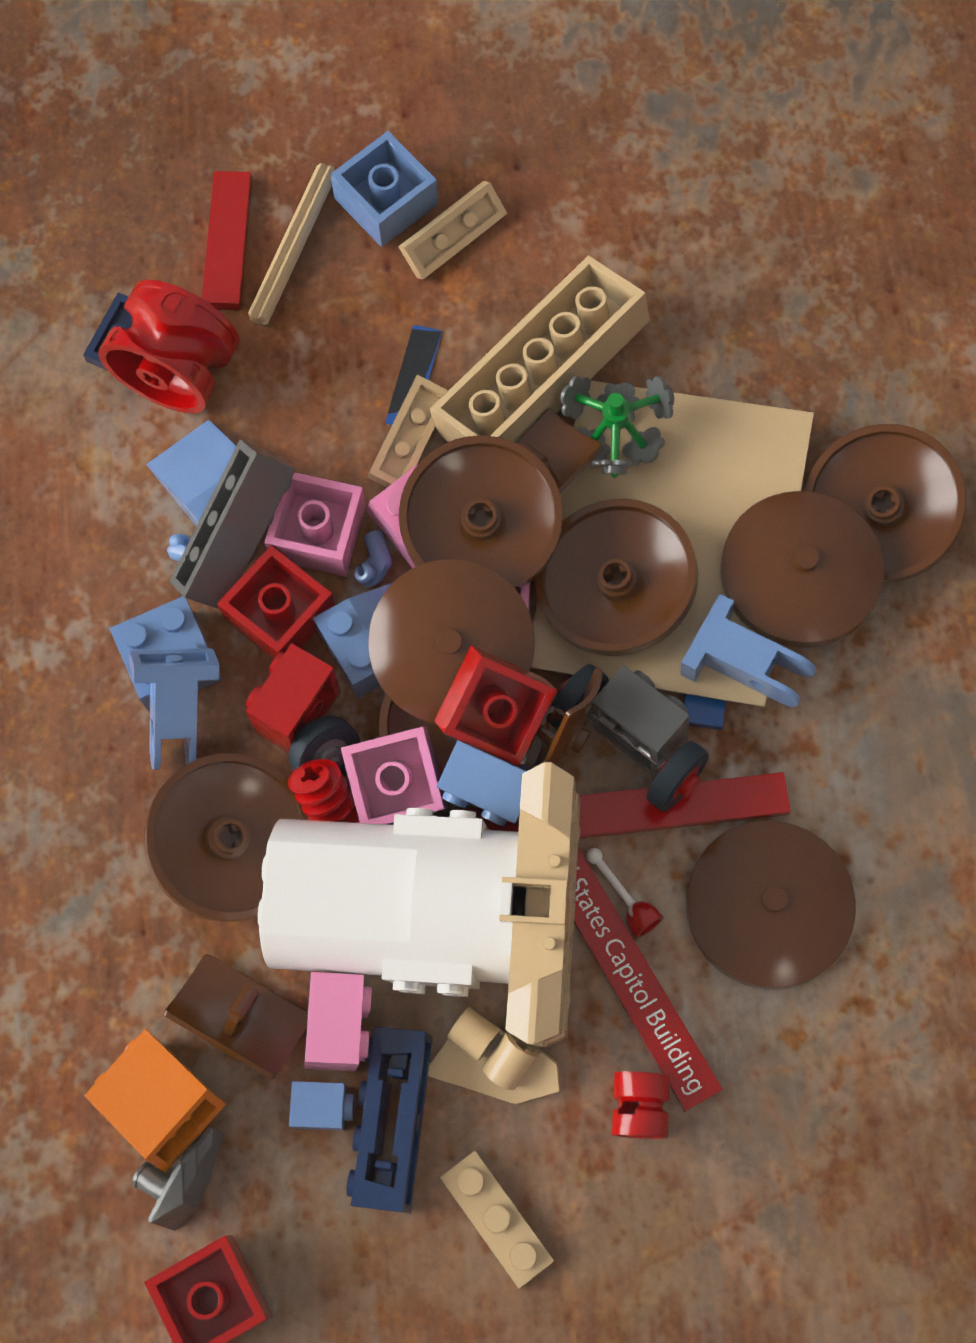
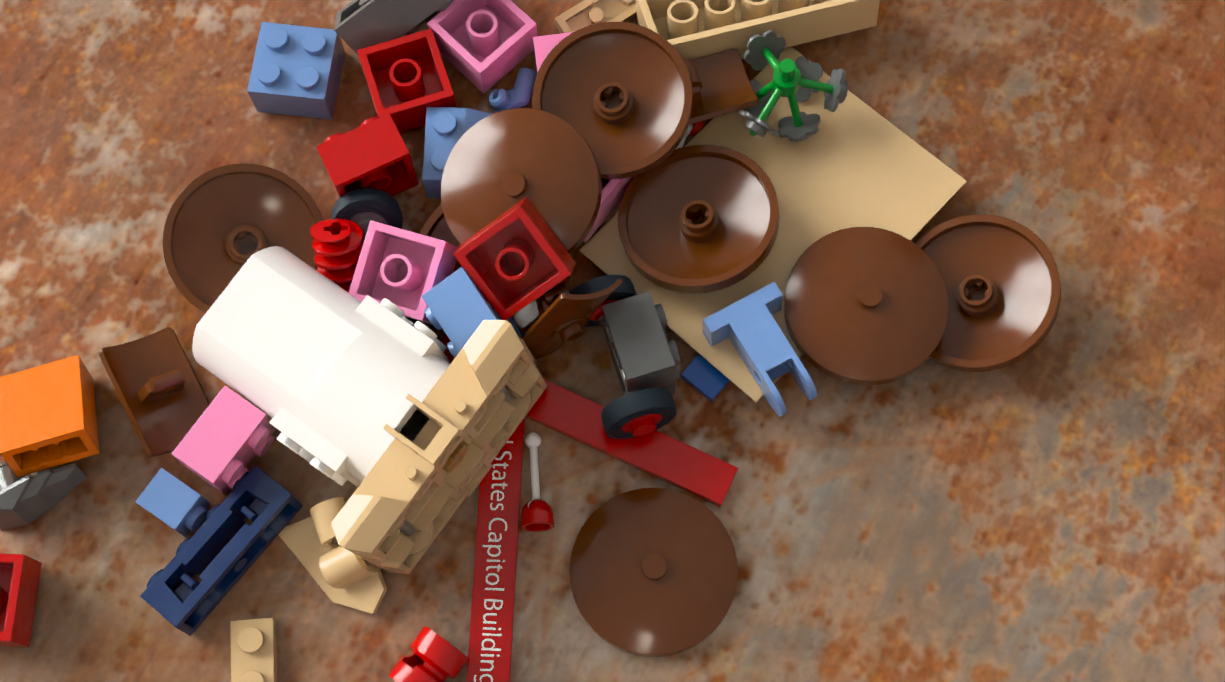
camera: 30 degrees right, 0 degrees up
medium blue piece [129,648,219,770] -> none

